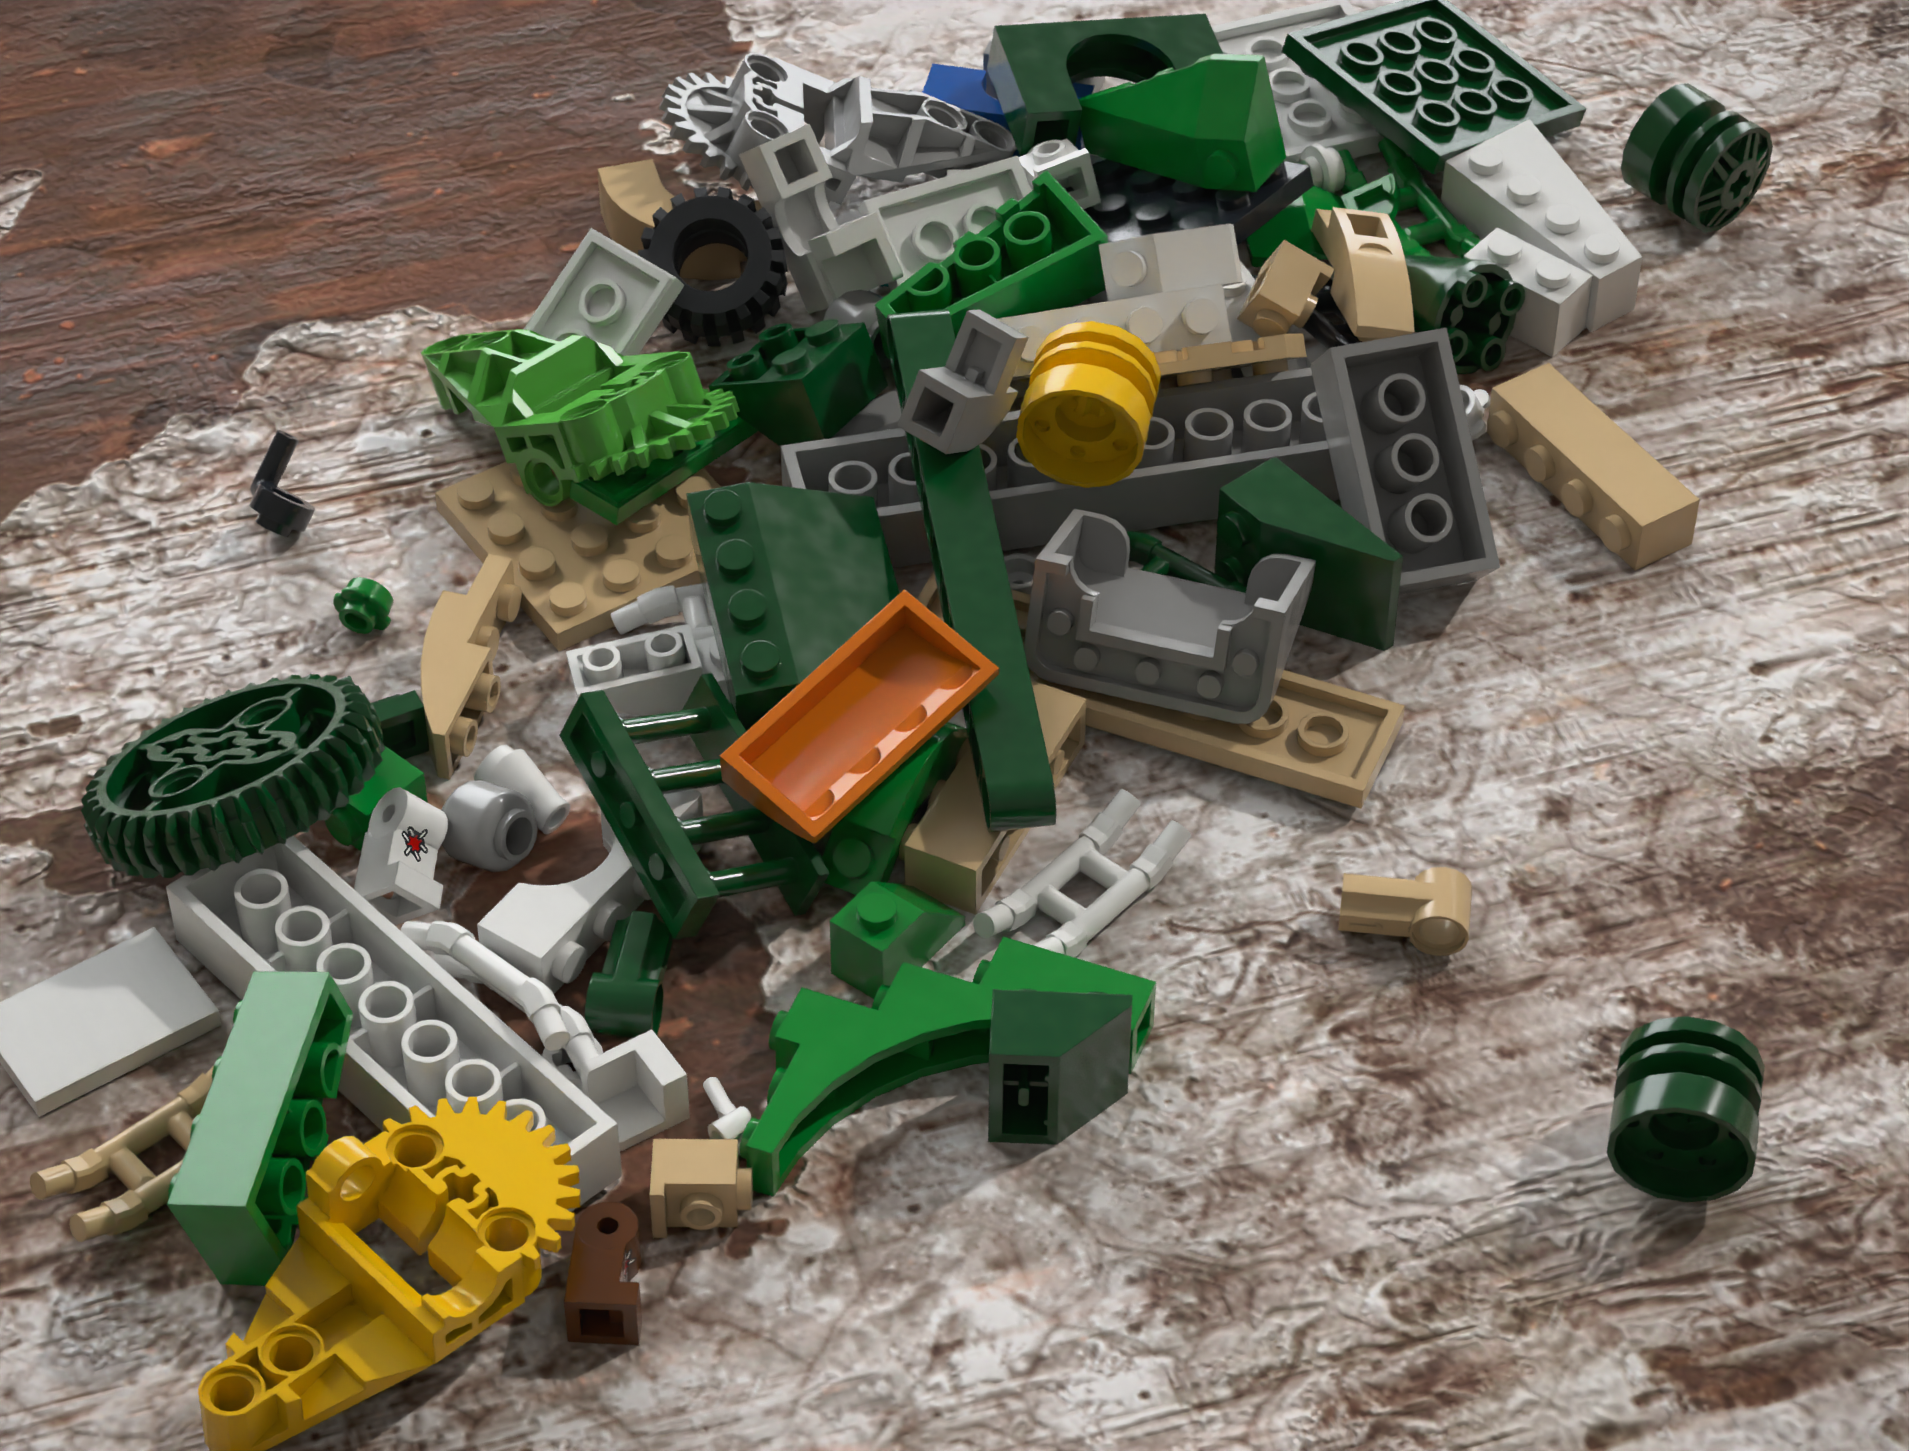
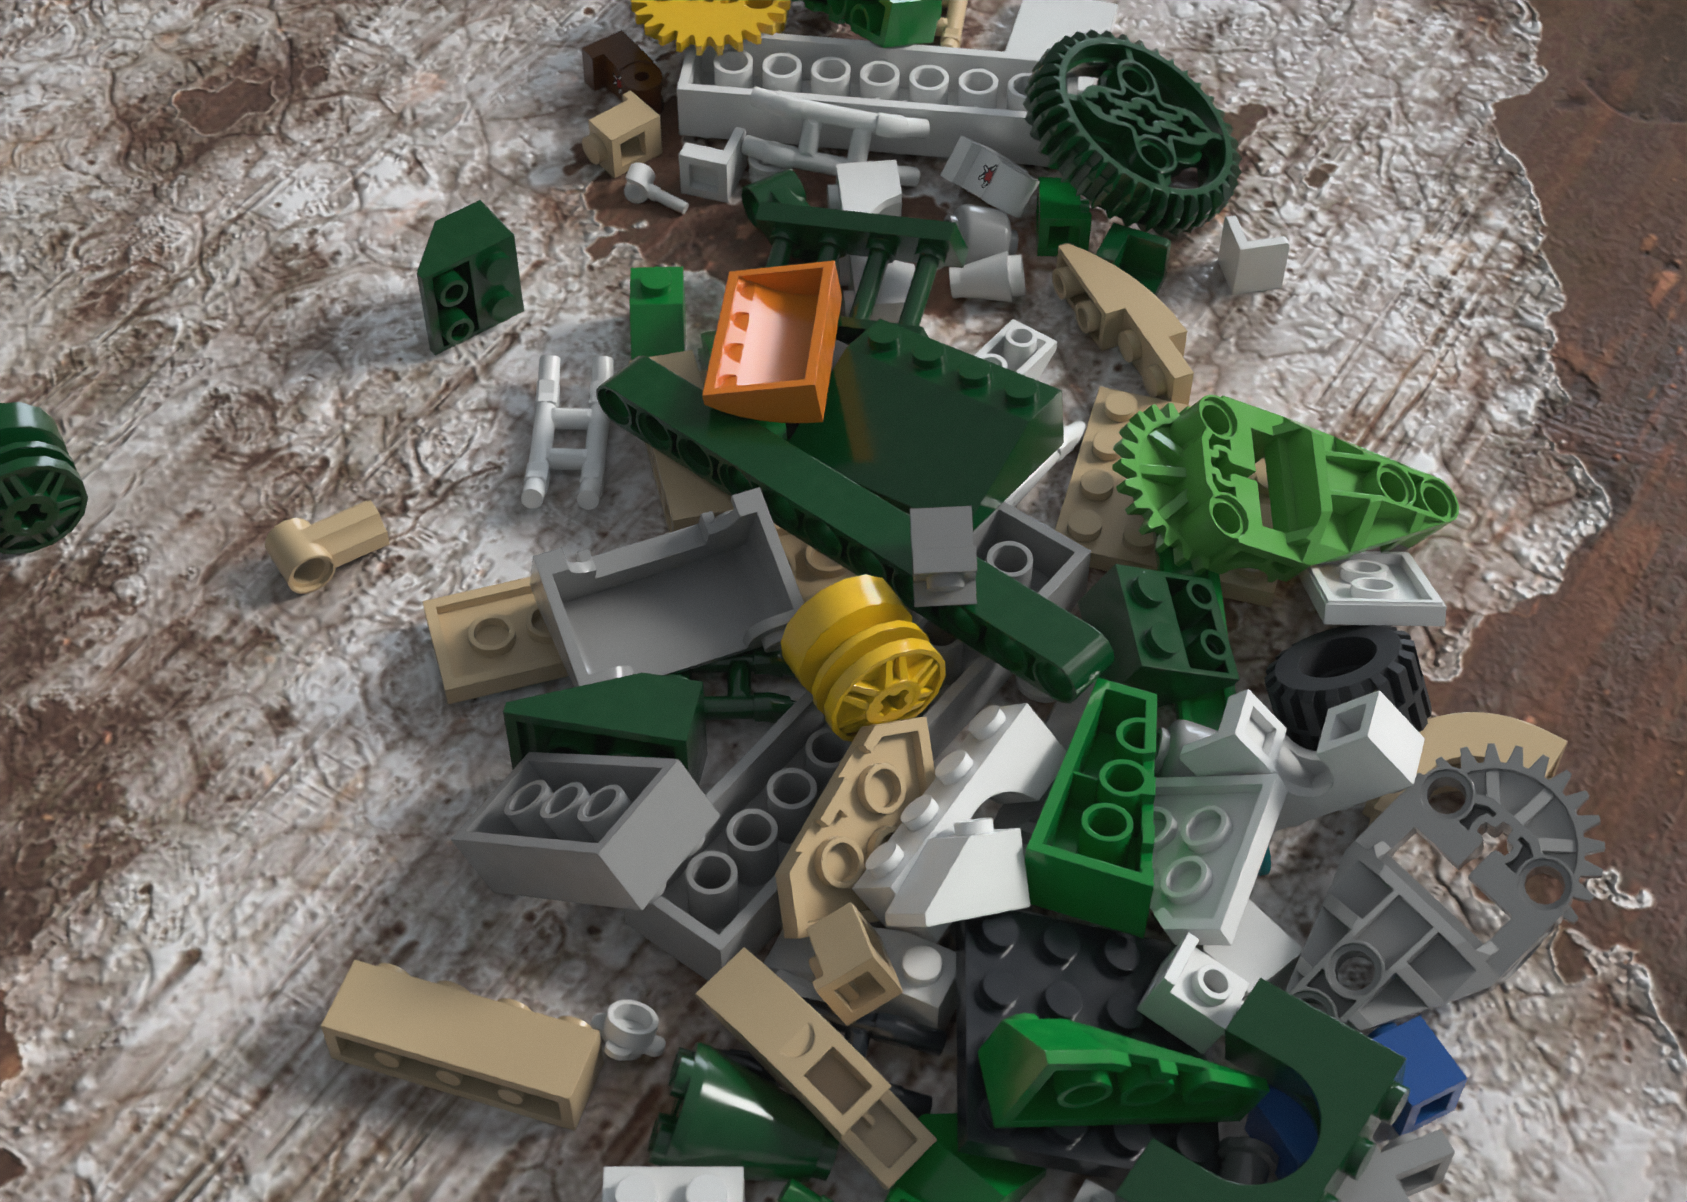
camera: 140 degrees right, 5 degrees up
black plate [250,430,315,537] -> none
green plate [333,577,394,634] -> none
green arch [739,937,1156,1197] -> none
none -> white panel [1218,215,1290,295]

